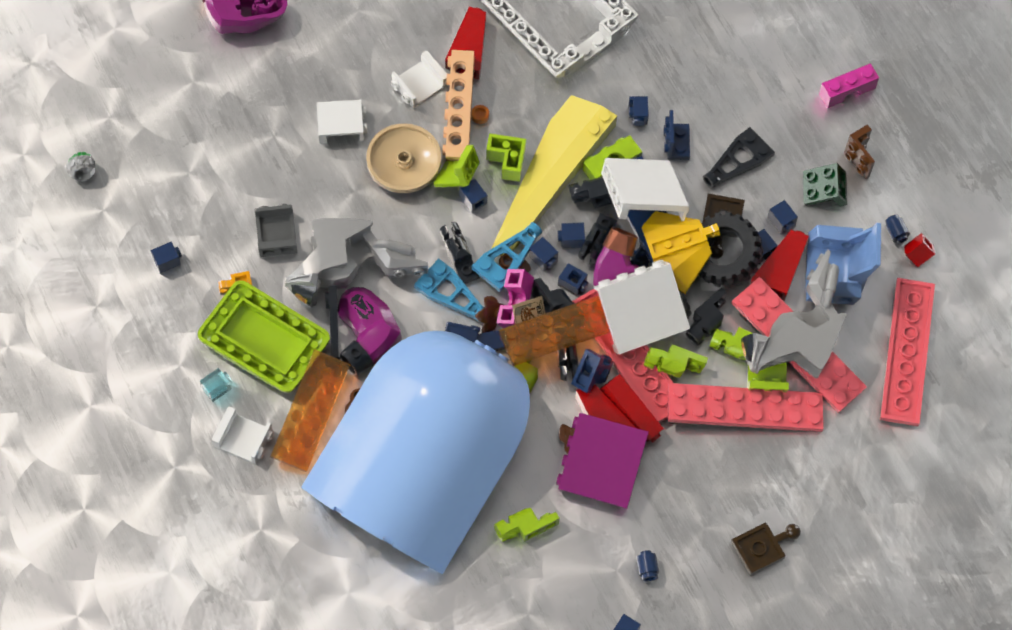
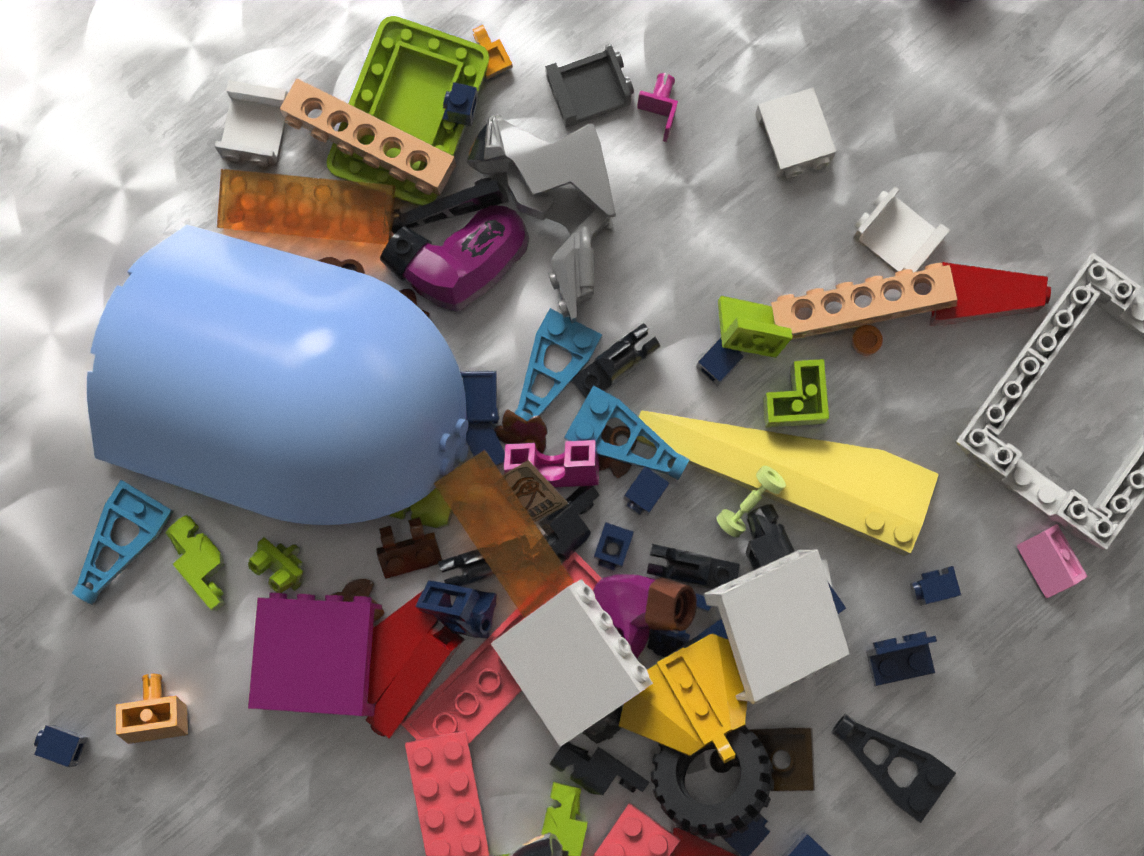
camera: 80 degrees right, 15 degrees up
clear light blue brick [200,368,232,402] -> none
tan dish [366,123,441,193] -> none
dark blue brick [557,222,585,249] -> none
lime arch [583,135,642,180] -> none
dark blue brick [636,550,659,582] -> none
lime plate [644,344,708,378] -> none
none -> dark azure plate [72,480,174,605]
none -> light orange brick [116,673,188,744]
none -> lime hips [248,537,303,593]
none -> light nougat brick [280,78,456,196]
none -> reddish brown plate [376,517,443,579]
none -> dark blue brick [443,82,478,127]
none -> dark pink bracket [637,73,678,142]
none -> yellowish green wheel [717,466,786,537]
none -> bright pink panel [1017,524,1088,598]

